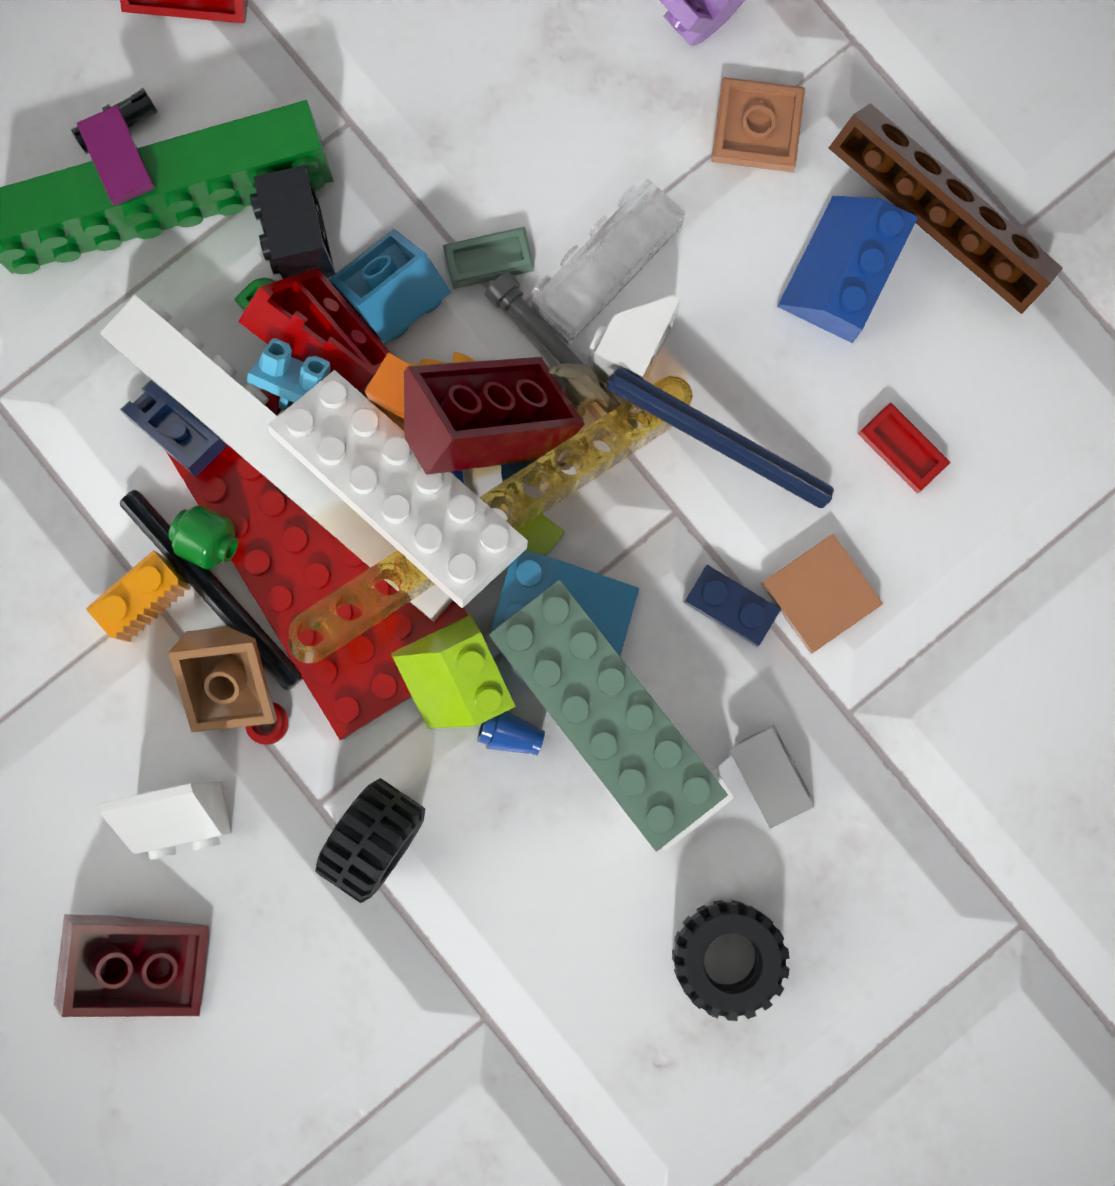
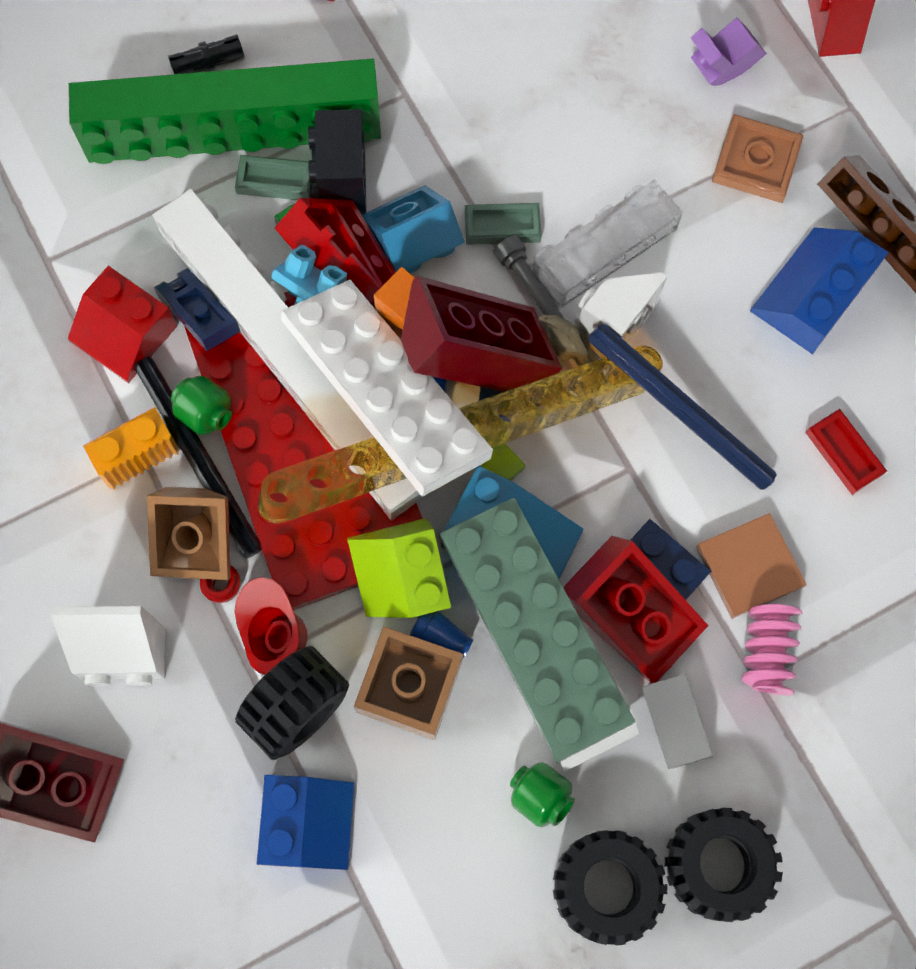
camera: 10 degrees right, 10 degrees down
magenta tile [76,105,155,206] -> none
none -> red slope [67,265,177,384]
none -> red piece [234,577,308,675]
none -> sand green tile [235,155,312,200]
none -> blue slope [256,775,354,870]
none -> medium nougat brick [354,626,463,740]
none -> green head [510,762,575,827]
none -> red slope [563,535,709,684]
none -> black tyre [664,807,783,922]
none -> bright pink piece [741,604,803,695]

